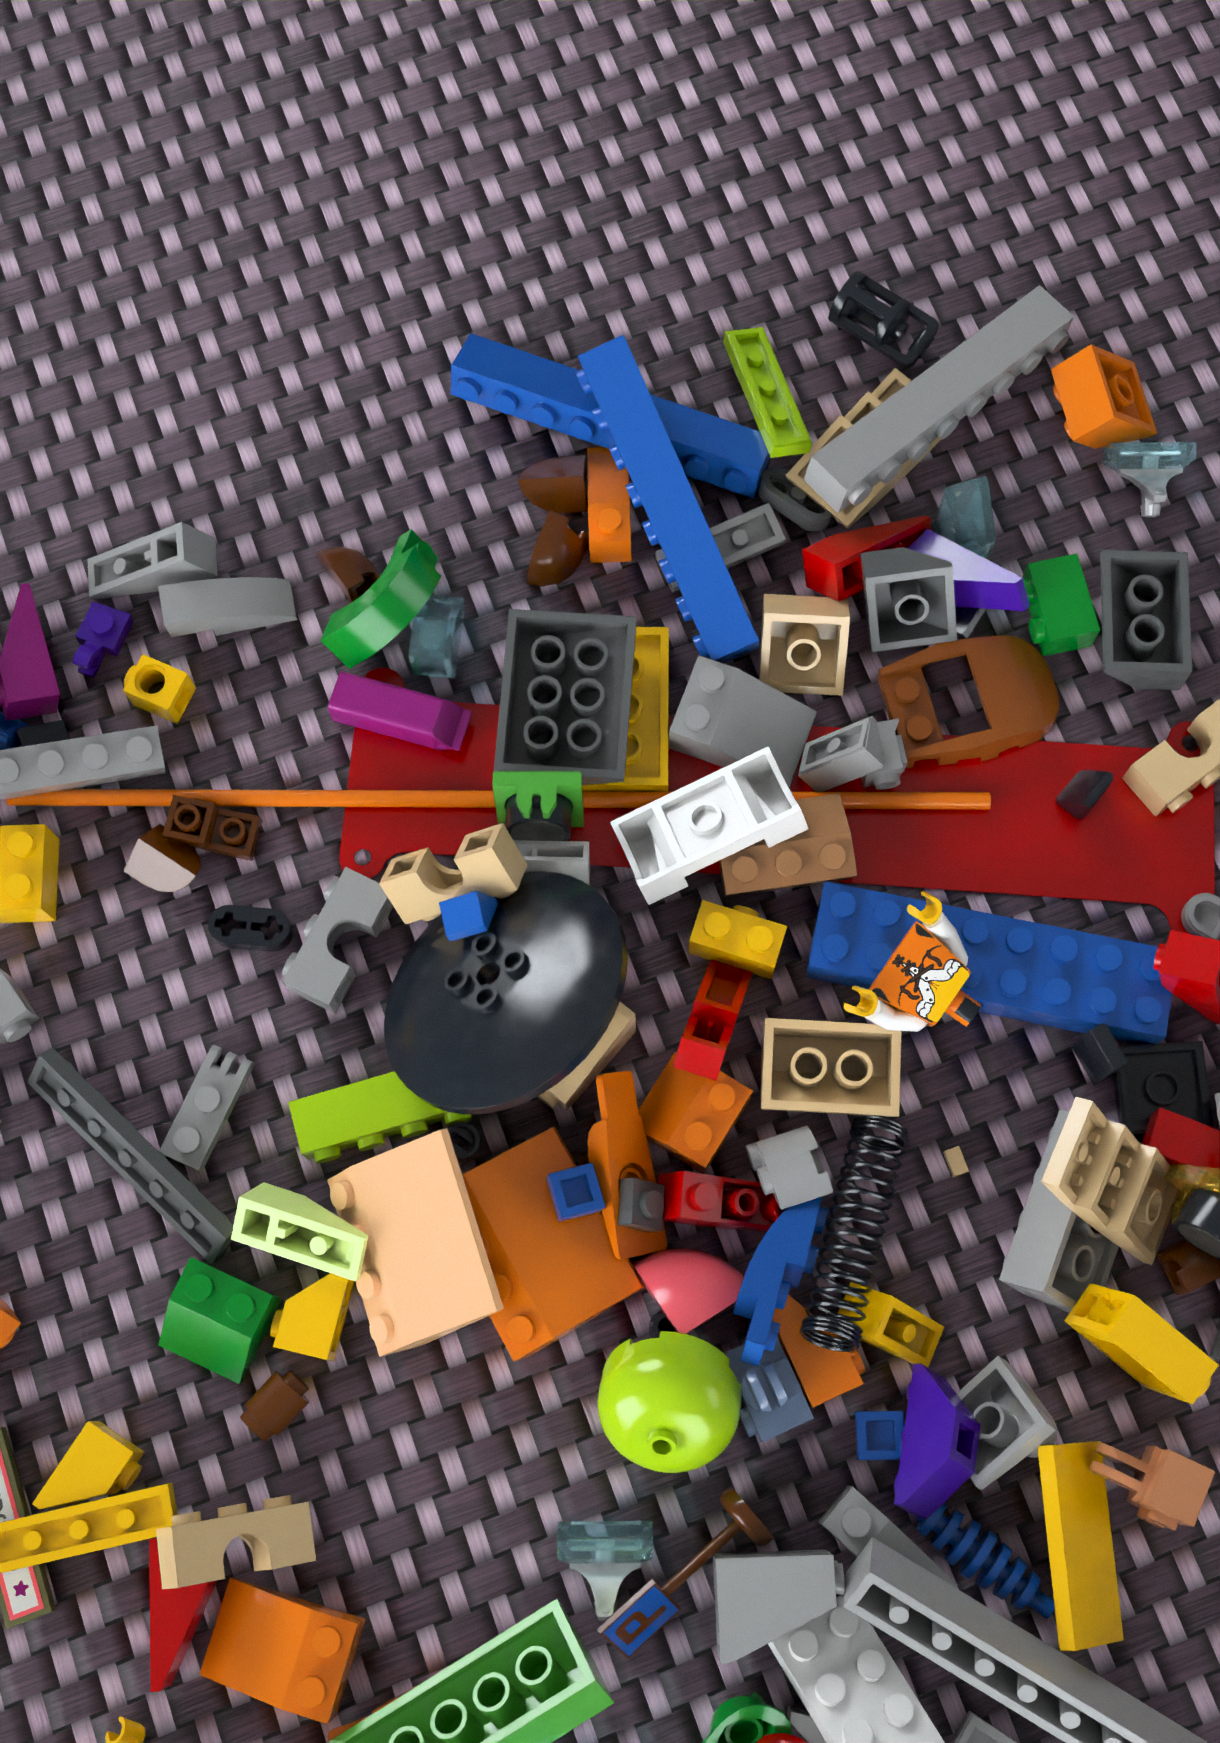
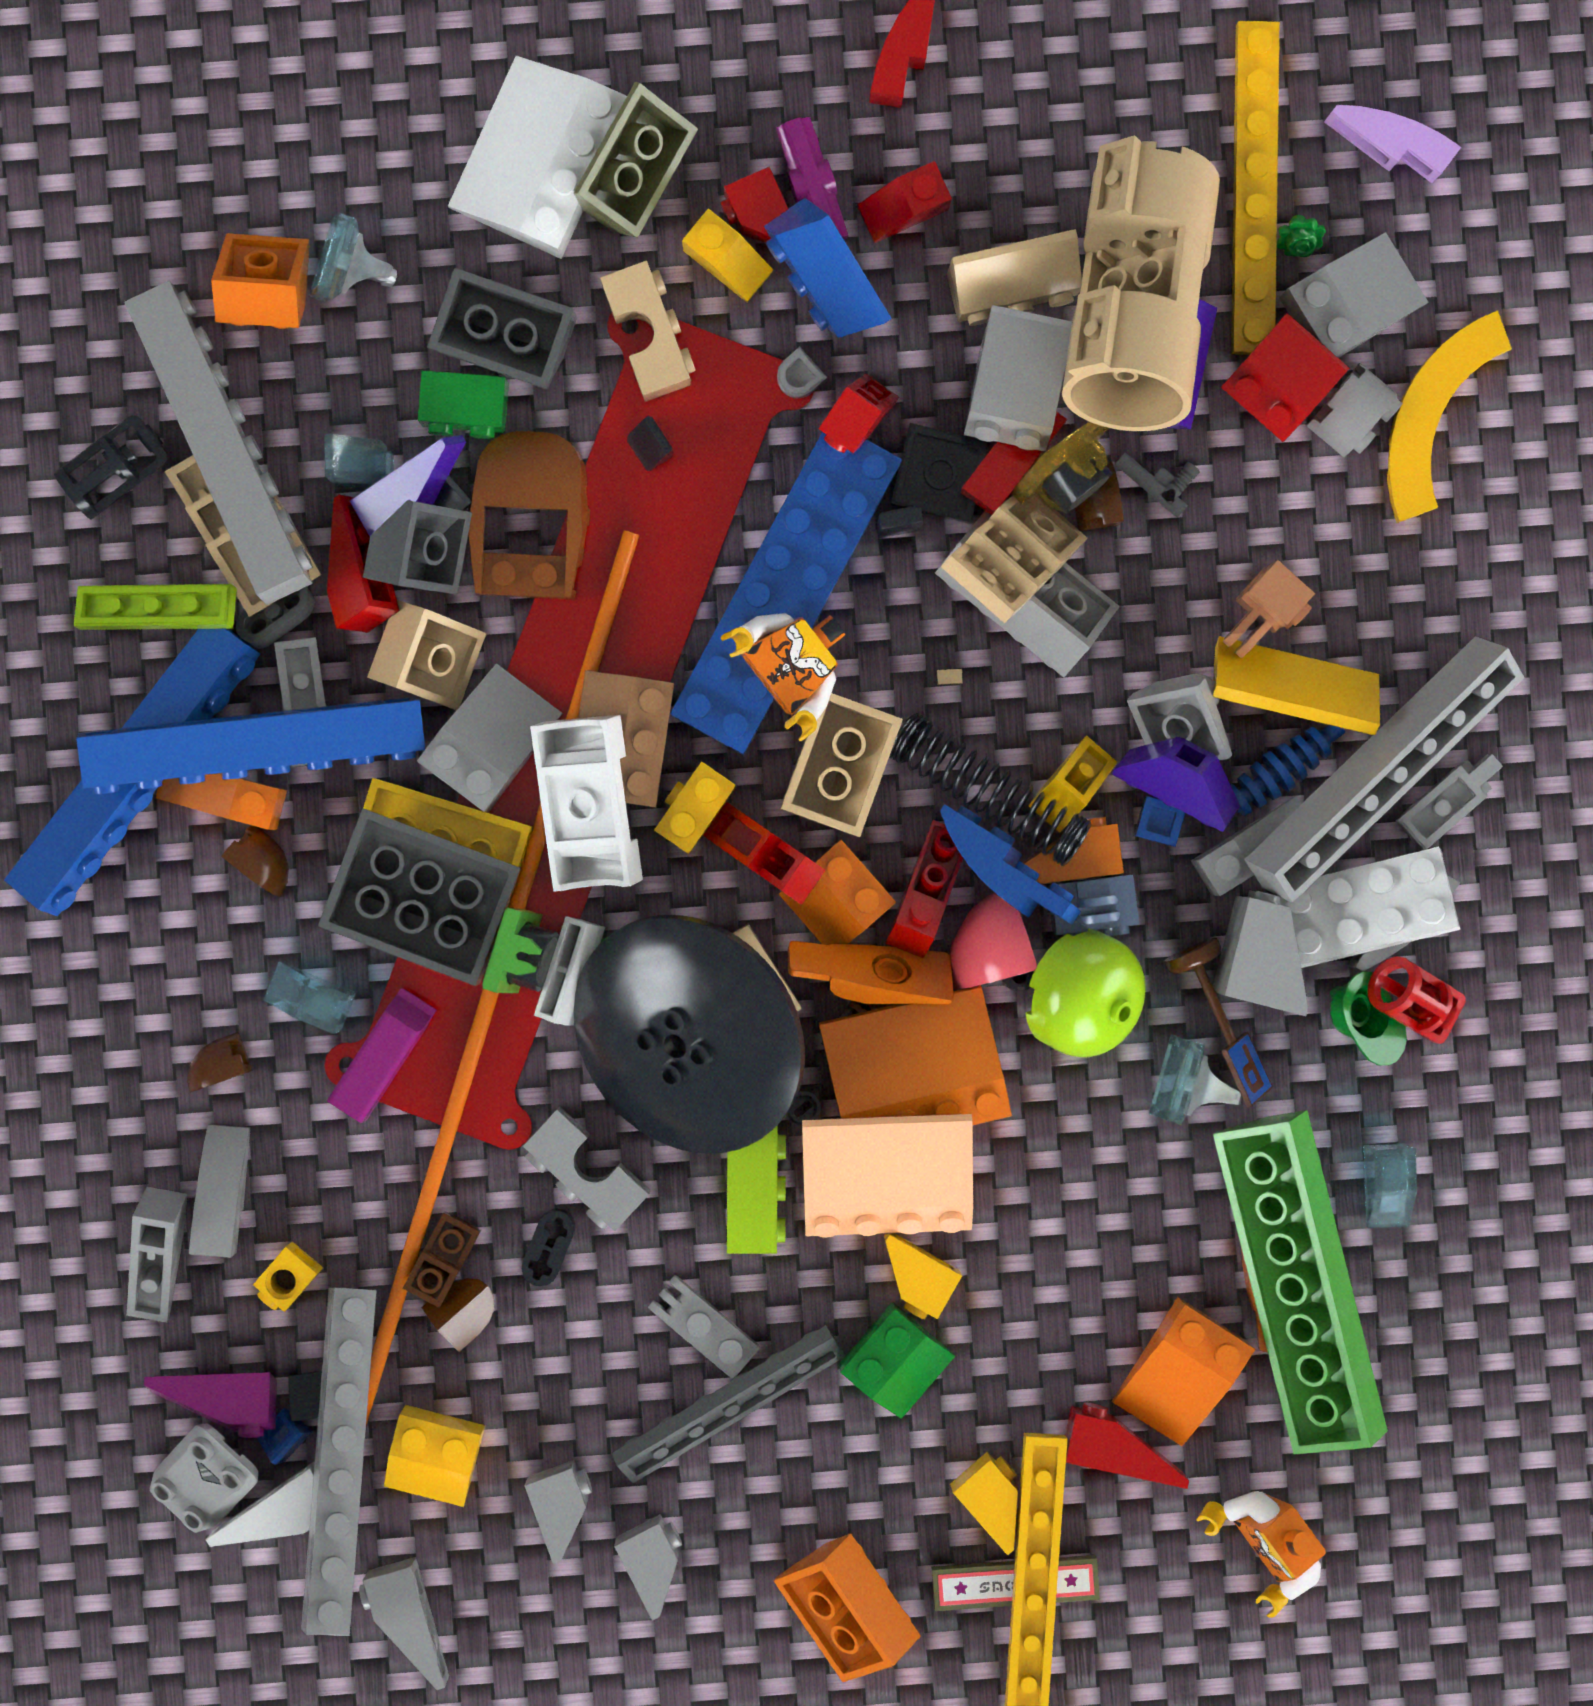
camera: 75 degrees left, 15 degrees up
dark purple plate [72,601,134,678] -> none
tan arch [156,1495,316,1590] -> none
yellowish green slope [231,1182,369,1282] -> none
reddish brown brick [240,1370,309,1442] -> none
green arch [320,529,441,669] -> none
tan arch [379,823,528,924] -> none
blue slope [439,891,498,941] -> none
reddish brown brick [518,455,588,513] -> none
blue plate [546,1163,606,1222] -> none
dark grey plate [618,1177,665,1232] -> none
light grey cylinder [745,1125,834,1210] -> none
light grey slope [798,716,884,792] -> none
light grey window [861,718,908,790] -> none
yellow window [1064,1283,1219,1405] -> none

